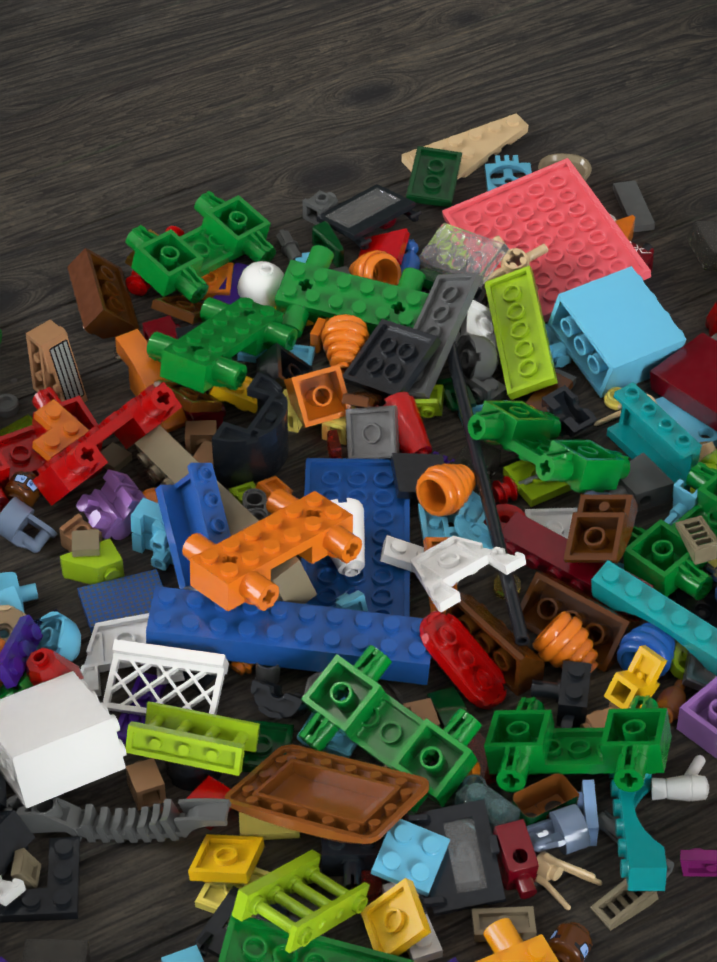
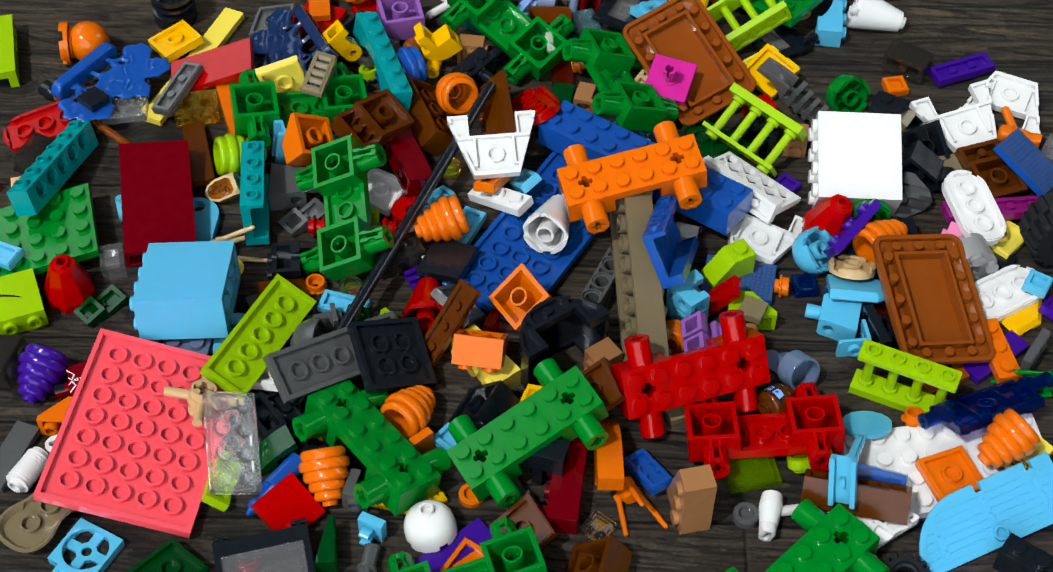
camera: 150 degrees left, 5 degrees up
orange plate [32,399,89,461] -> none
none -> white head [6,446,49,493]
none -> dark purple piece [17,344,69,405]
none -> dark green slope [73,284,129,327]
none -> orange slope [282,112,334,167]
none -> orange slope [488,263,551,332]
none -> medium azure tile [508,168,542,194]
none -> orange plant [613,476,668,537]
none -> blue plate [623,448,673,496]
none -> dark pink tile [645,54,697,106]
none -> lime slope [701,238,756,289]
none -> red tile [707,275,741,317]
none -> orange plate [774,275,789,298]
none -> green cylinder [825,74,870,113]
none -> orange tile [881,75,909,96]

